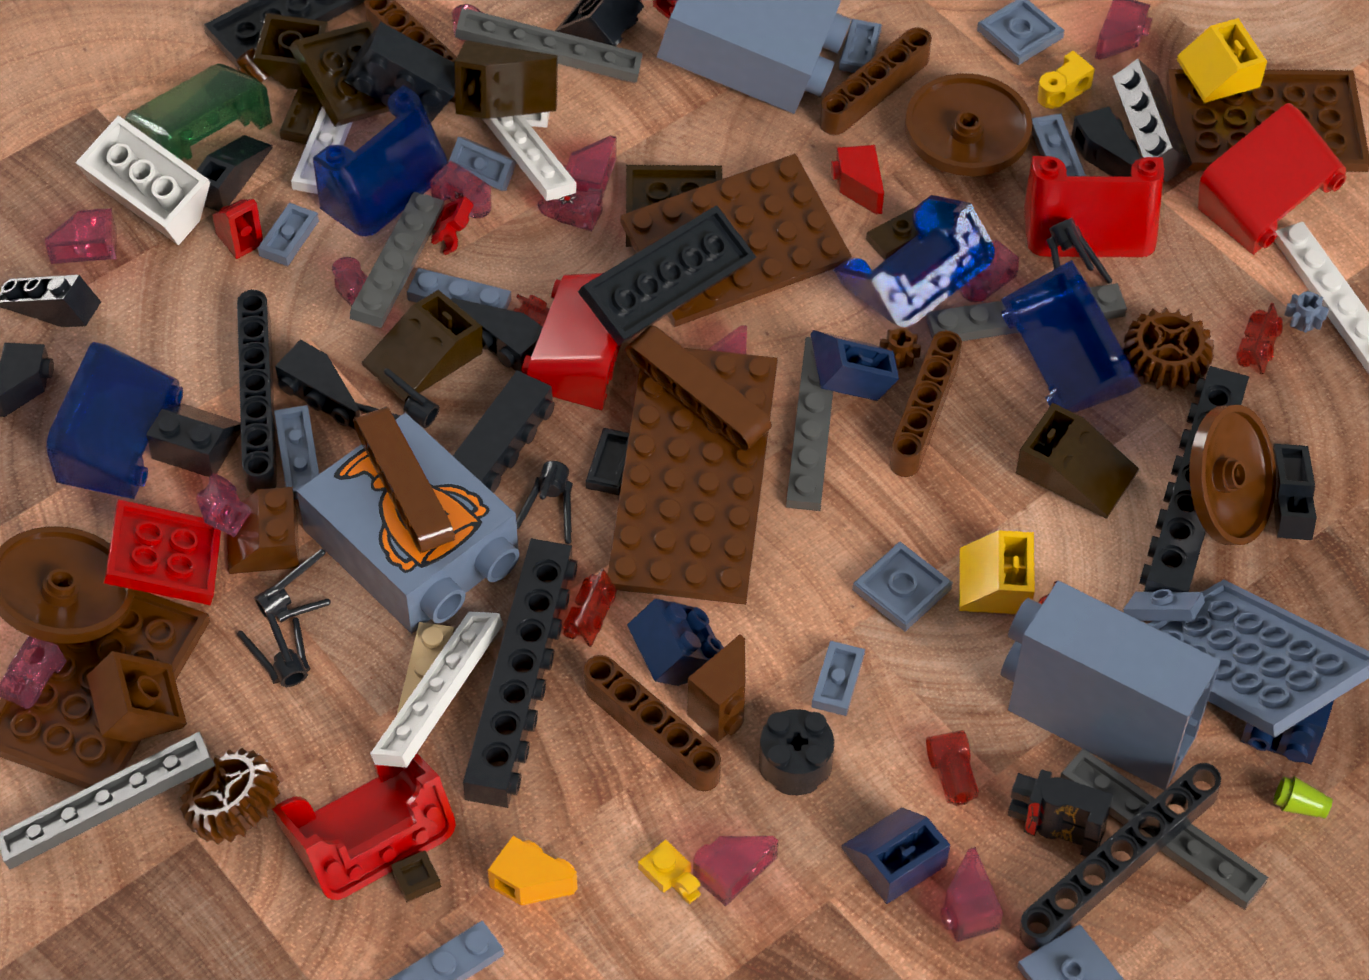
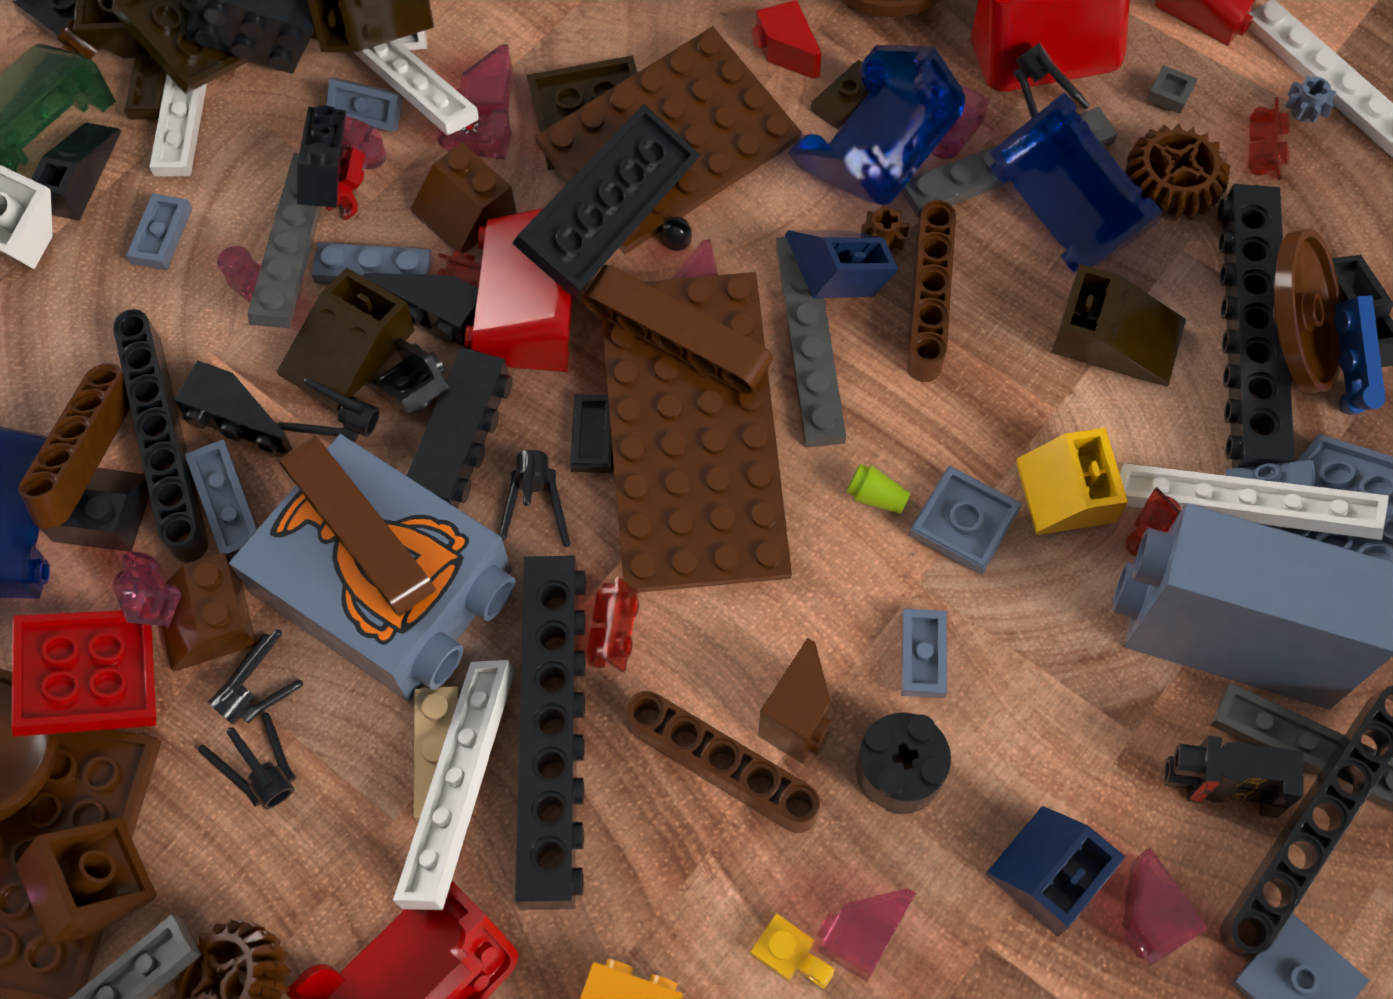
camera: 10 degrees left, 10 degrees up
red slope [212,199,263,259] -> none
clear blue windscreen [313,85,448,236] -> none
dark blue slope [627,598,724,686] -> none
clear red piece [926,730,979,806] -> none
none -> reddish brown beam [18,363,130,529]
none -> black slope [297,105,346,208]
none -> black bracket [370,338,449,414]
none -> reddish brown slope [411,142,517,257]
none -> black hinge [662,217,692,251]
none -> lime cone [846,464,911,514]
none -> white plate [1120,463,1389,540]
none -> dark grey plate [1147,65,1198,114]
none -> blue plate [1334,296,1385,415]

